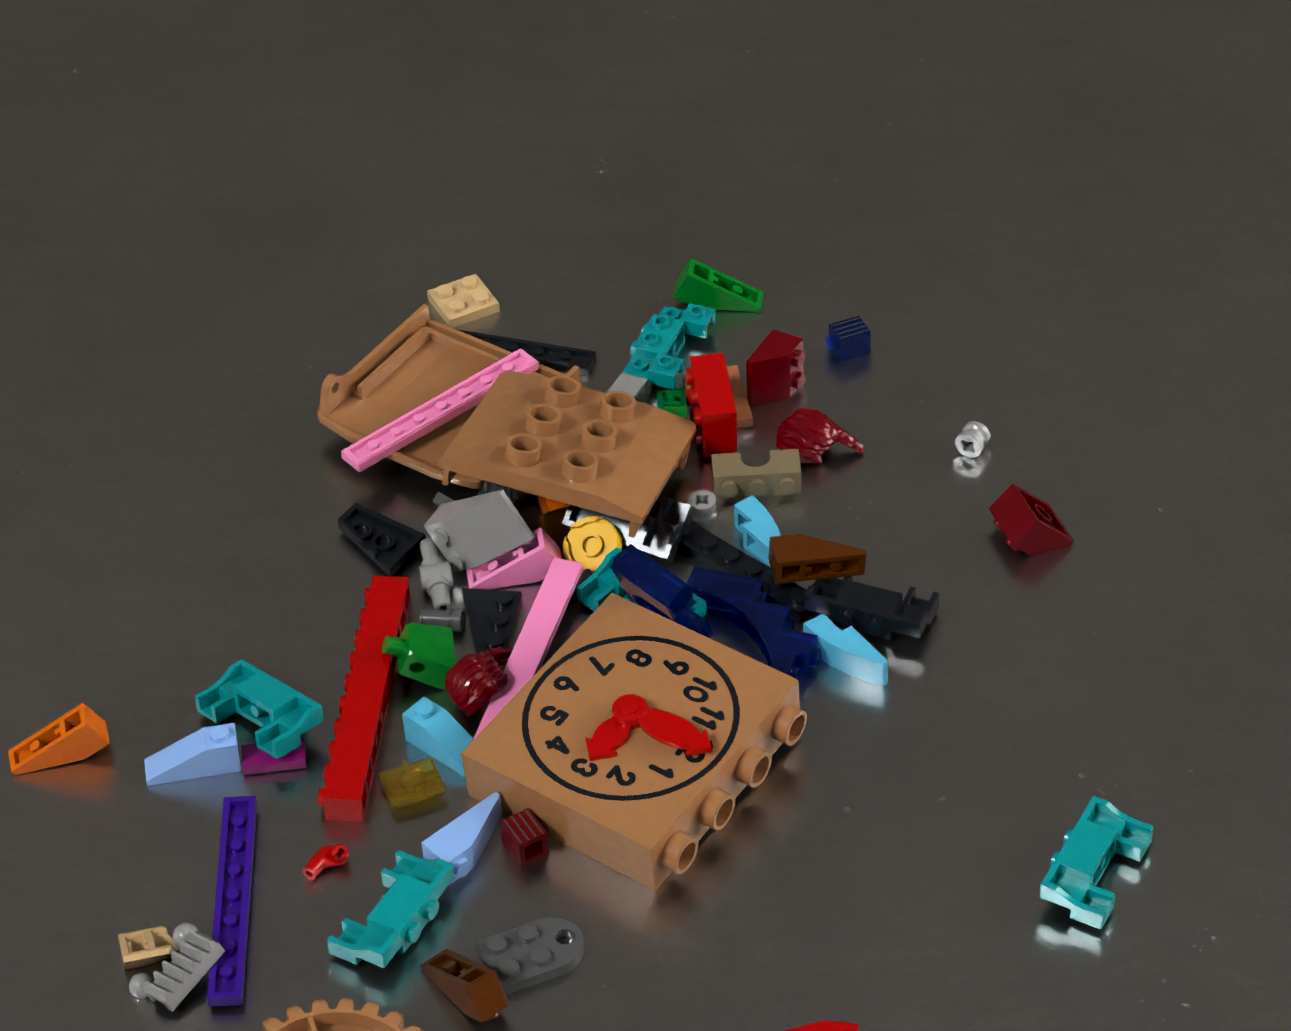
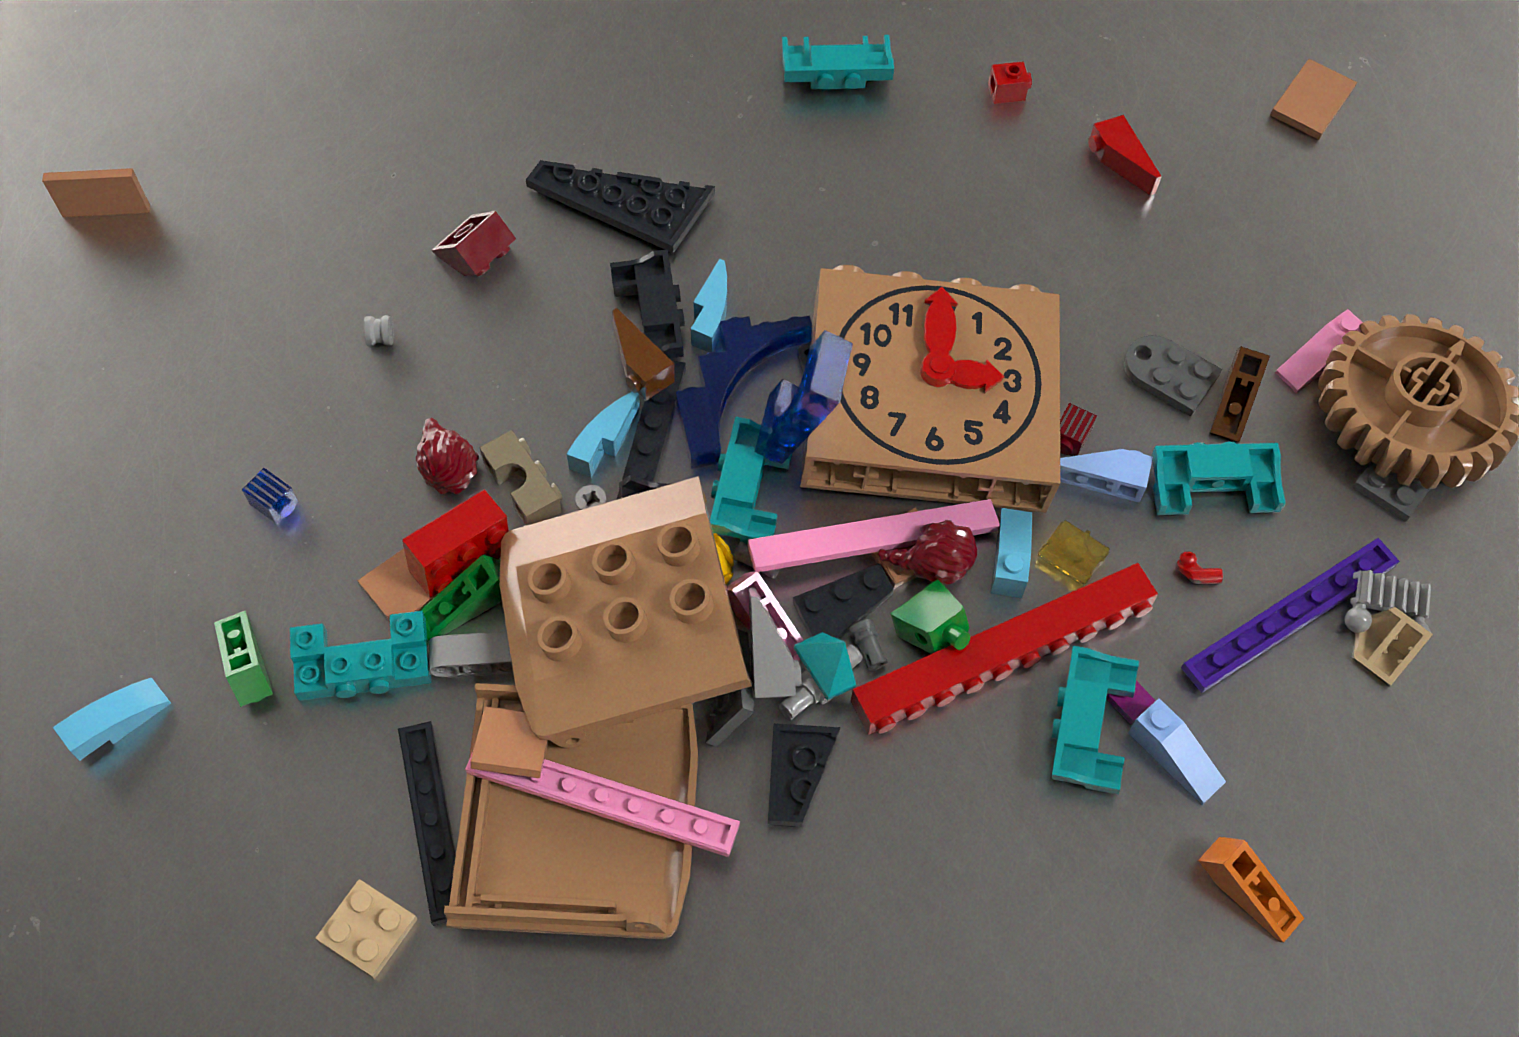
camera: 125 degrees left, 20 degrees up
dark red slope [746,329,806,407] -> none
none -> nougat tile [42,168,150,217]
none -> medium azure slope [53,678,171,761]
none -> nougat tile [470,707,549,778]
none -> black wing [526,160,715,253]
none -> teal slope [793,632,856,701]
none -> red brick [988,61,1032,104]

